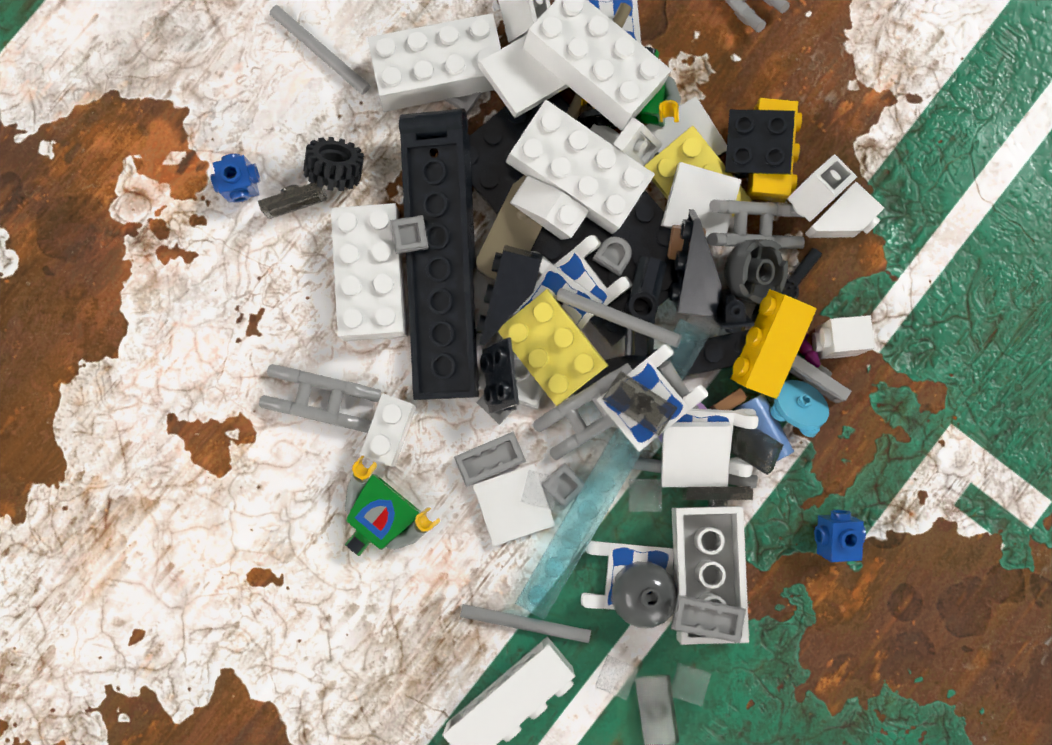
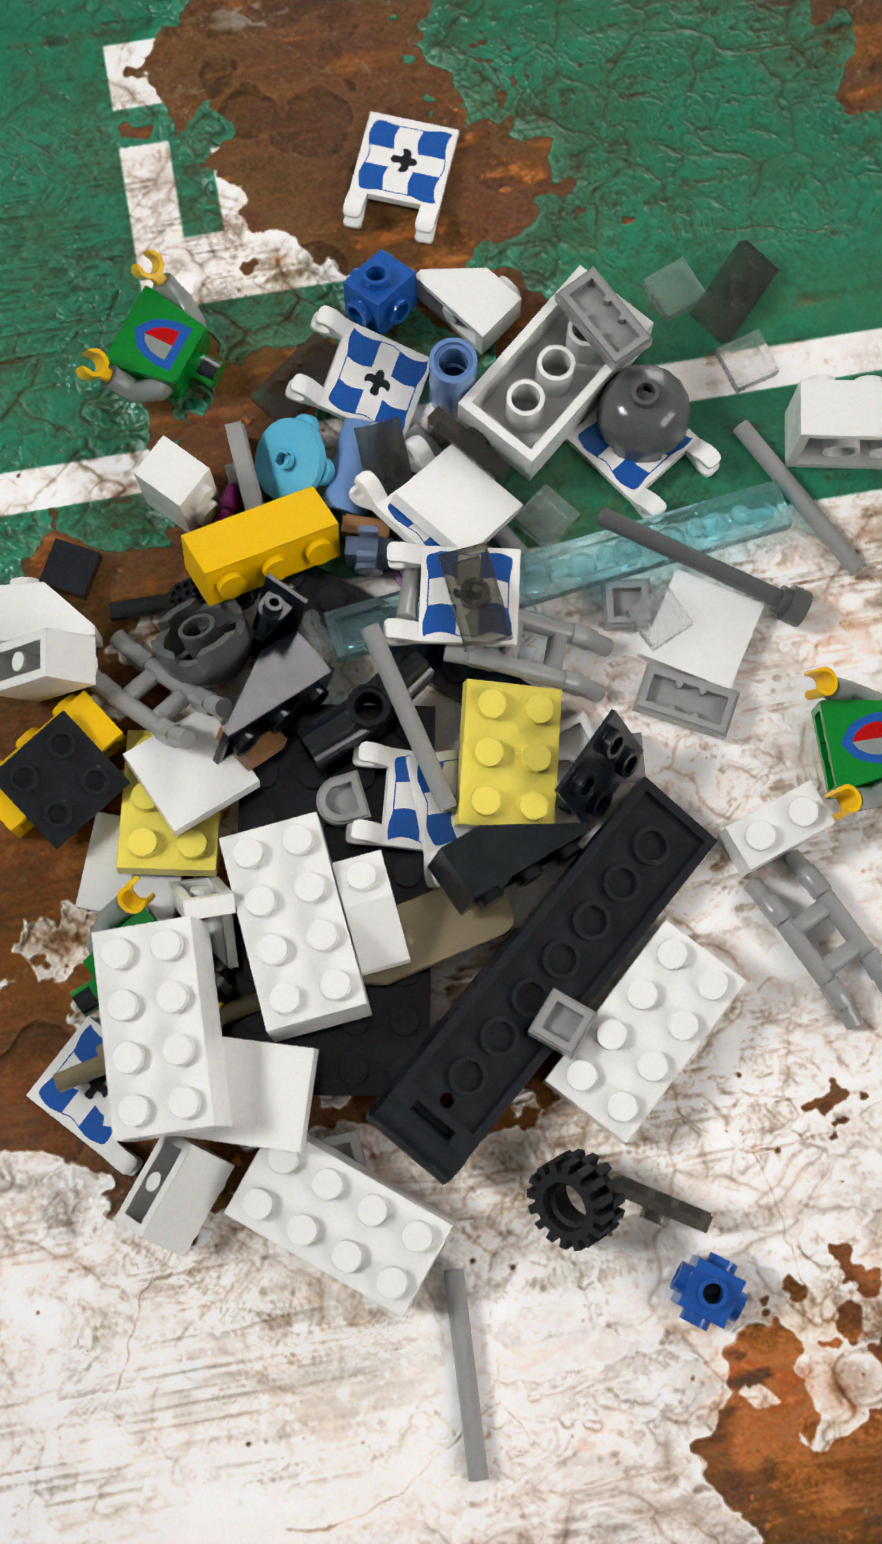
camera: 140 degrees left, 5 degrees down
none -> black tile [39,538,103,601]
none -> torso [76,250,225,403]
none -> clear smoke plate [251,332,337,422]
none -> white flag [285,305,429,445]
none -> white flag [343,111,459,244]
none -> sand blue plate [344,525,394,576]
none -> white slope [416,268,522,355]
none -> medium blue pin [429,337,478,418]
none -> dark grey piece [594,507,813,627]

